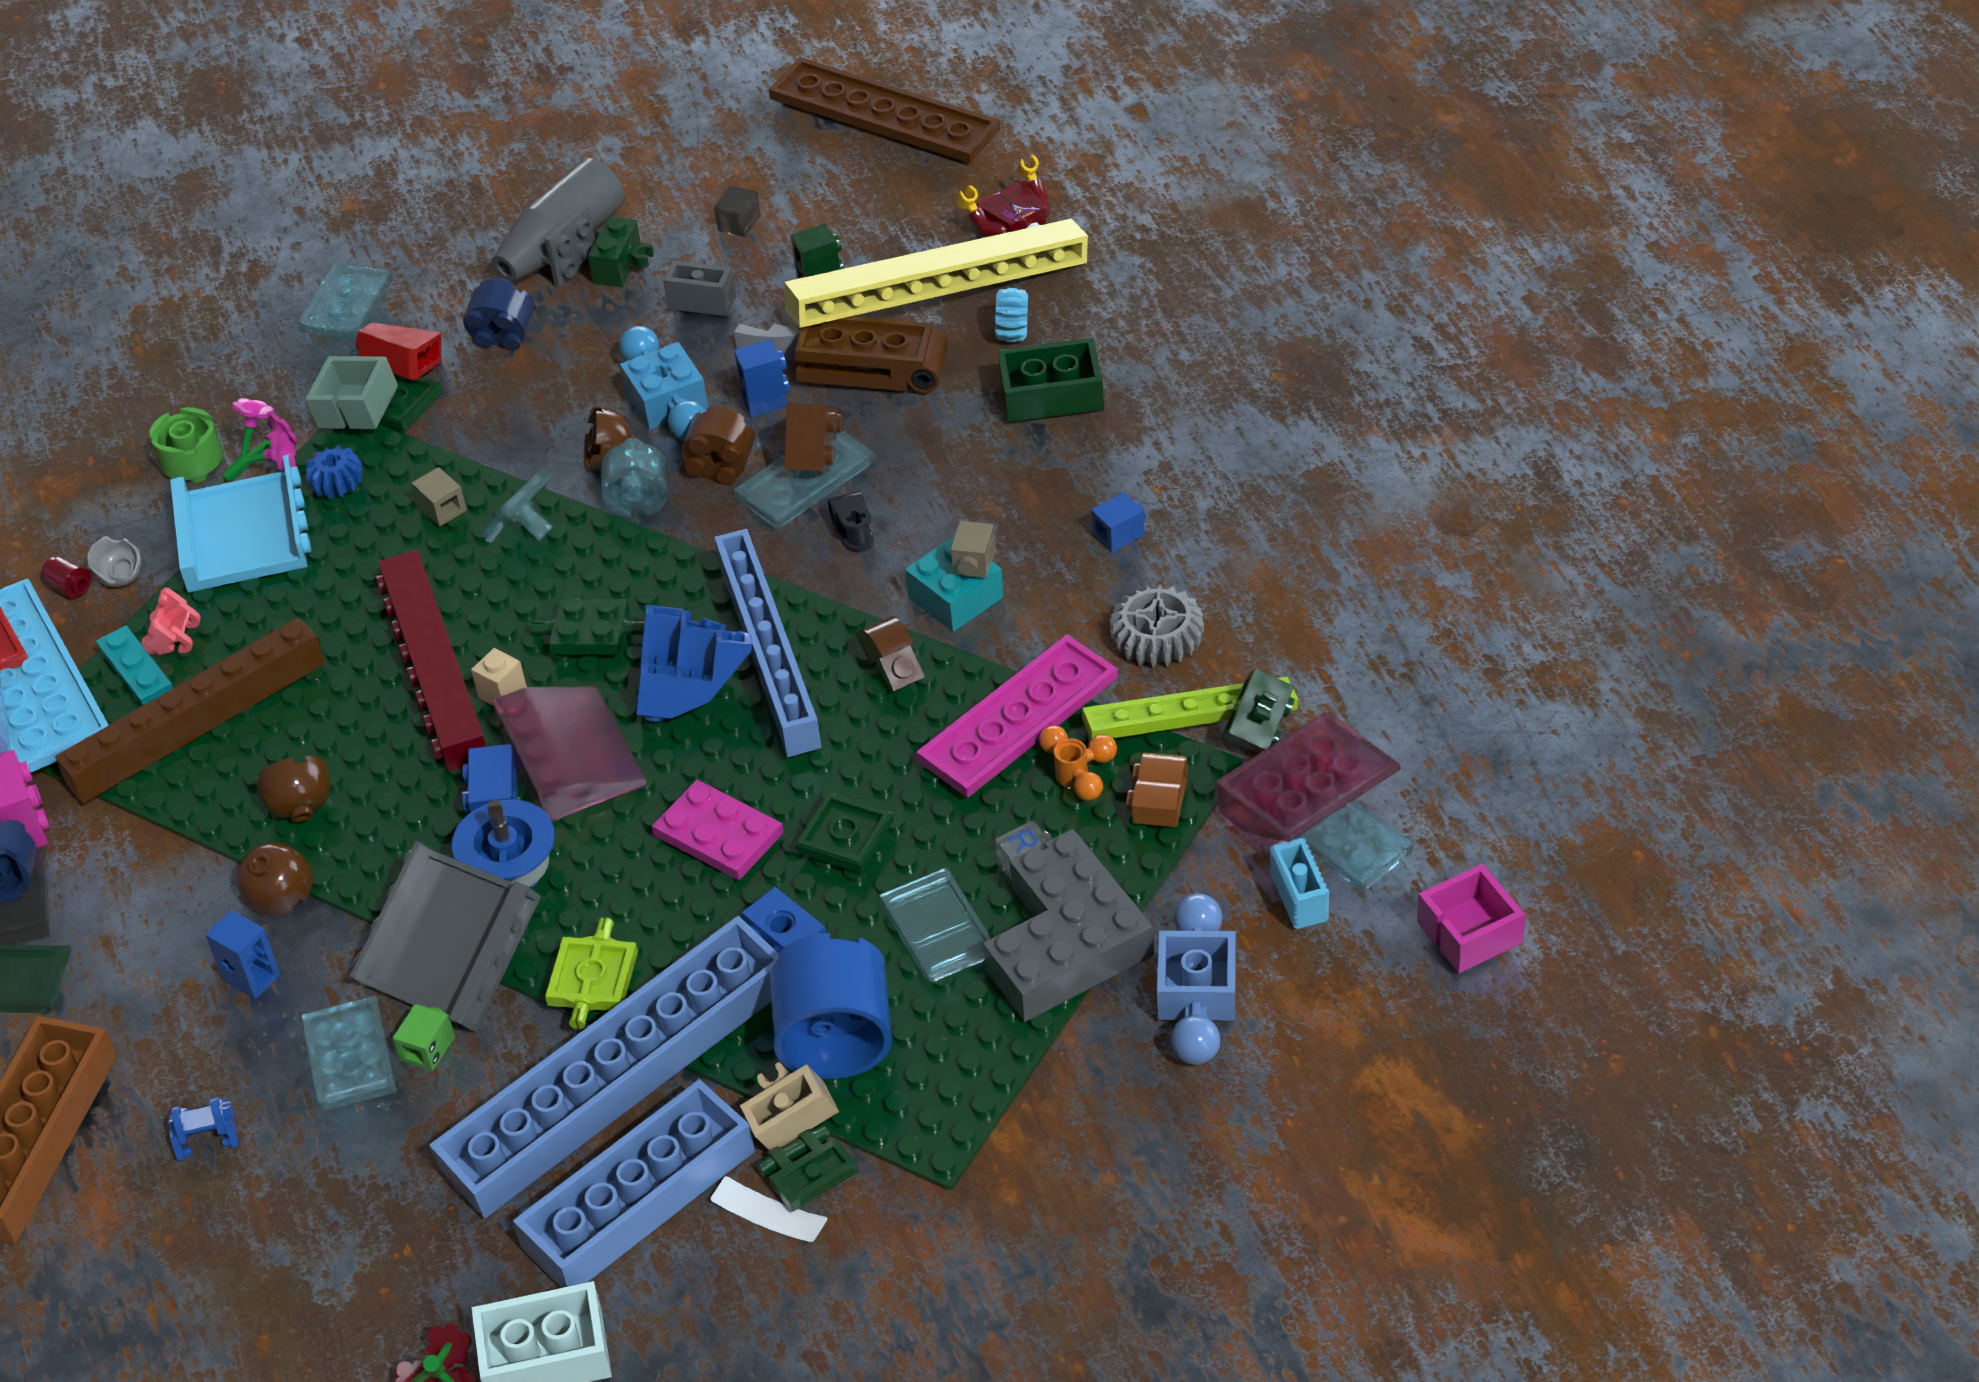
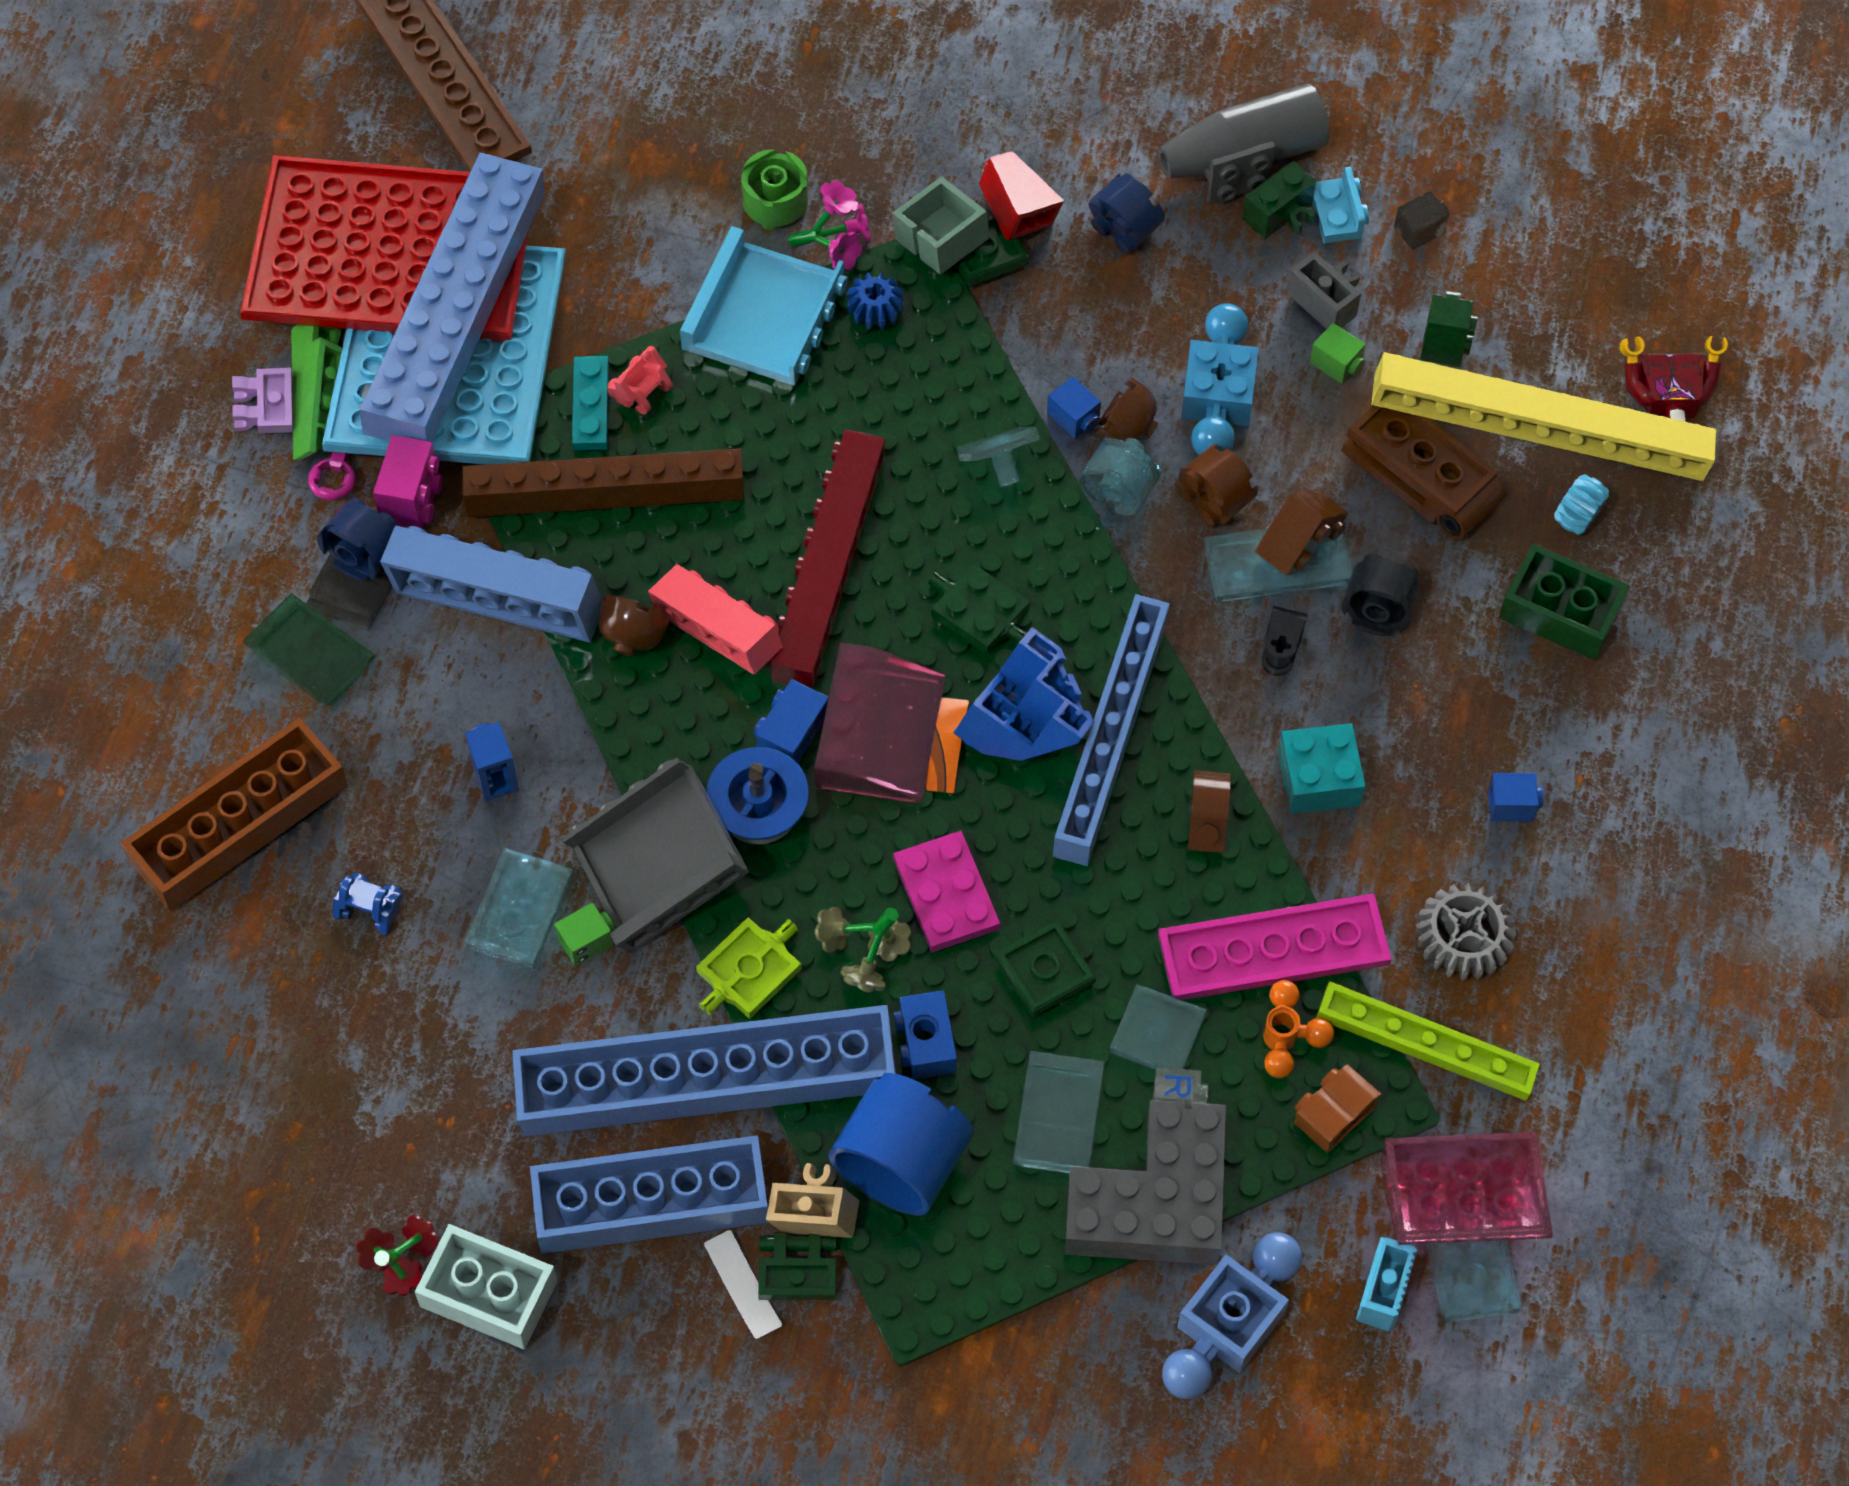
camera: 30 degrees right, 15 degrees up
dark red brick [41,557,91,599] -> none
light grey hair [87,536,143,587] -> none
reddish brown cylinder [236,842,313,918] -> none
clear light blue plate [298,263,393,340] -> none
dark tan brick [412,467,467,526] -> none
tan brick [471,648,527,712] -> none
light grey slope [734,323,801,360] -> none
blue brick [734,339,790,418] -> none
reddish brown plate [769,57,1000,163] -> none
dark tan brick [951,521,996,578] -> none
dark green brick [1221,668,1295,757] -> none
dark pink piece [1417,863,1526,973] -> none
none -> medium blue brick [380,525,602,643]
none -> coral brick [648,564,783,675]
none -> olive plant [815,907,911,992]
none -> orange sticker [926,698,969,793]
none -> blue brick [1047,376,1101,439]
none -> clear light blue plate [1110,984,1206,1076]
none -> bright green brick [1310,323,1366,384]
none -> medium azure bracket [1312,167,1369,244]
none -> black brick [1341,553,1420,636]

